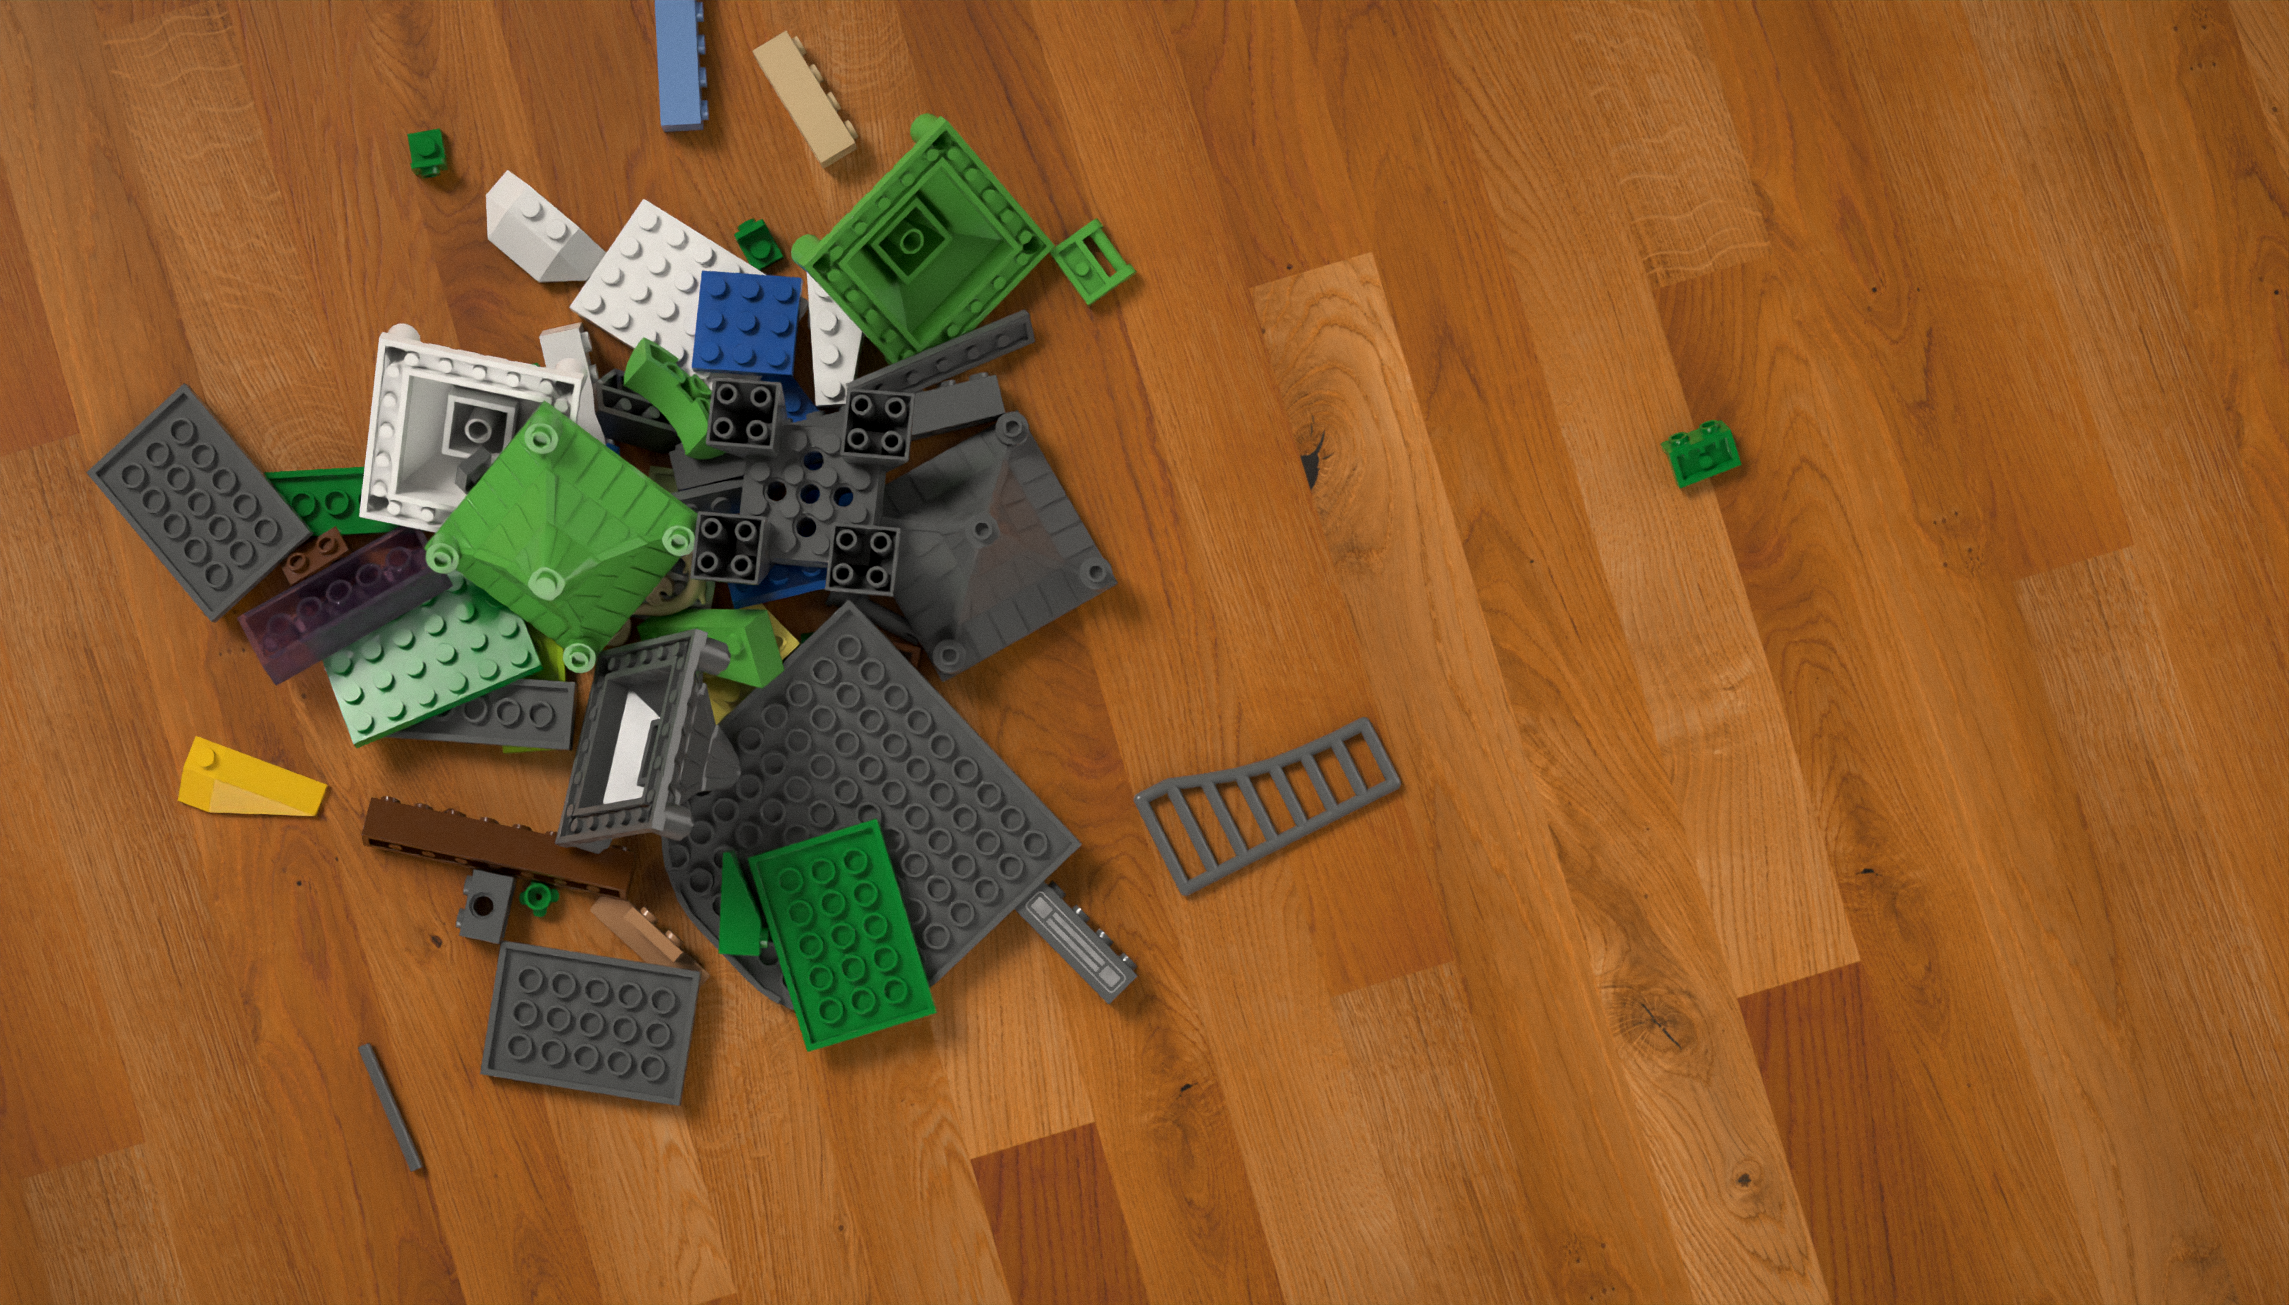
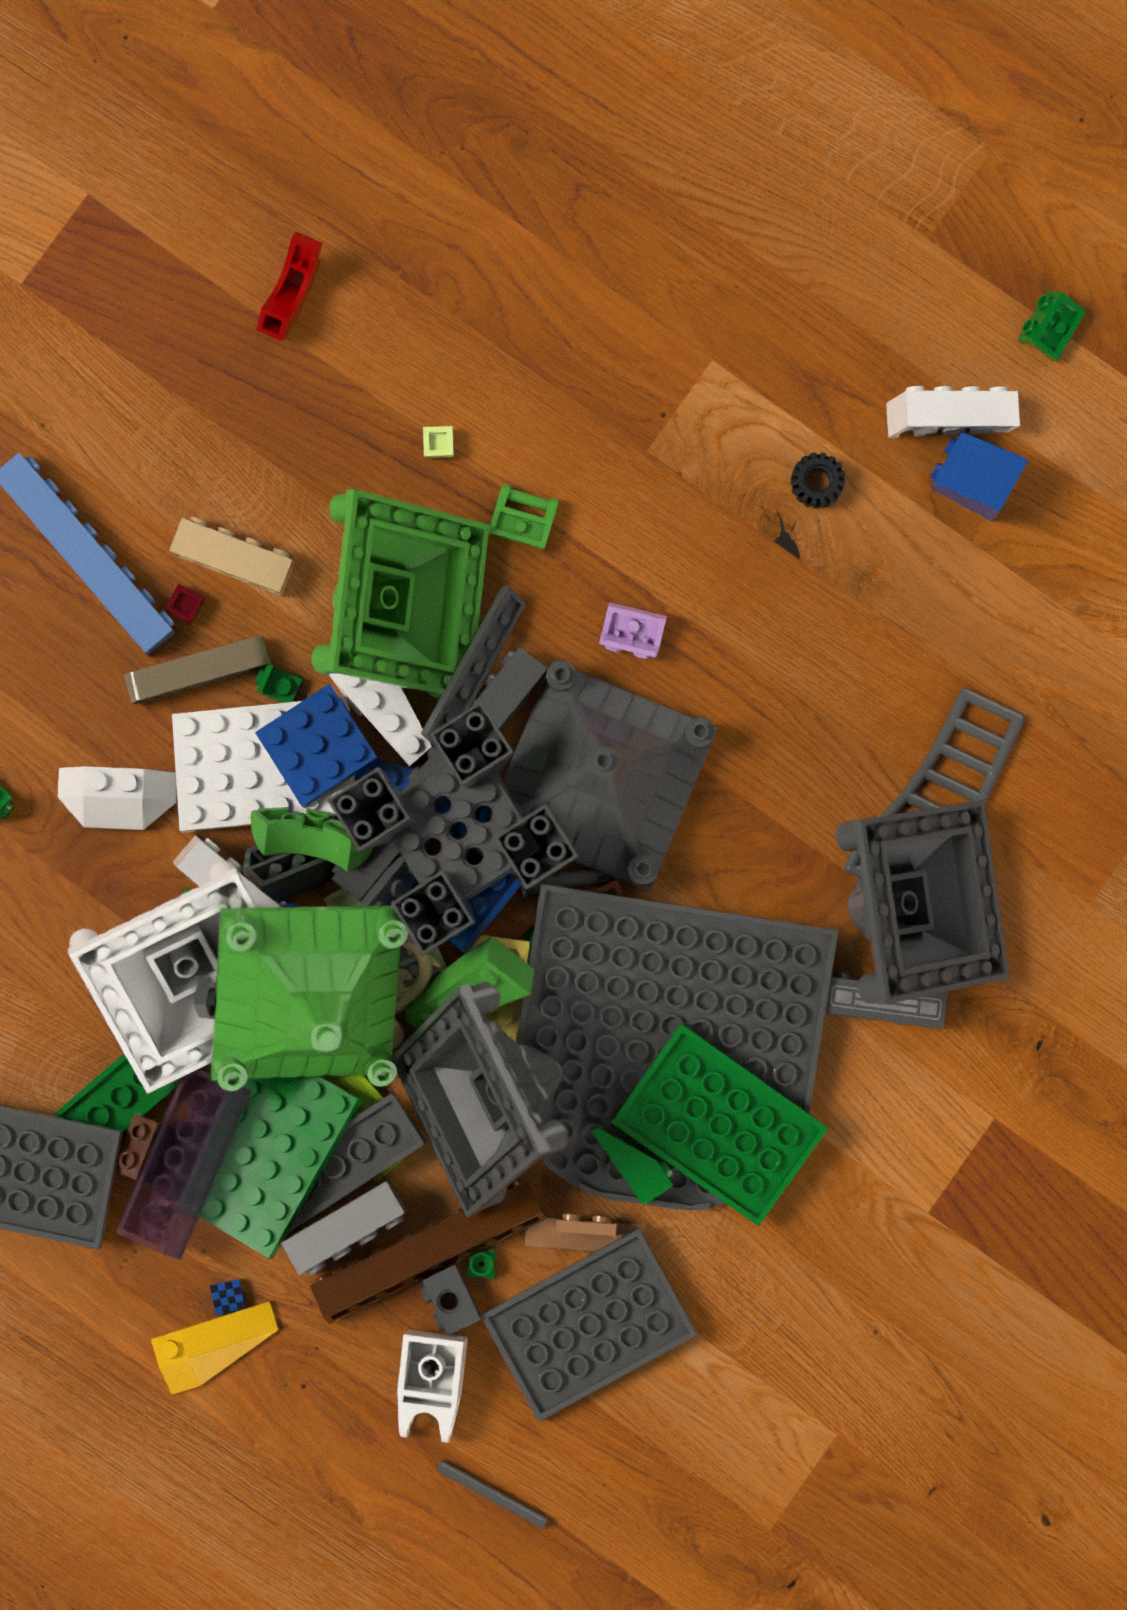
camera: 30 degrees left, 0 degrees up
none -> dark tan beam [124,636,271,705]
none -> dark red plate [164,584,205,625]
none -> tile [210,1279,246,1315]
none -> light grey brick [281,1180,407,1276]
none -> white brick [397,1329,468,1443]
none -> yellowish green plate [423,426,454,458]
none -> lavender bracket [599,602,667,659]
none -> black tyre [790,452,845,509]
none -> dark grey piece [836,800,1010,1005]
none -> white wedge [886,386,1020,438]
none -> blue slope [929,432,1028,522]

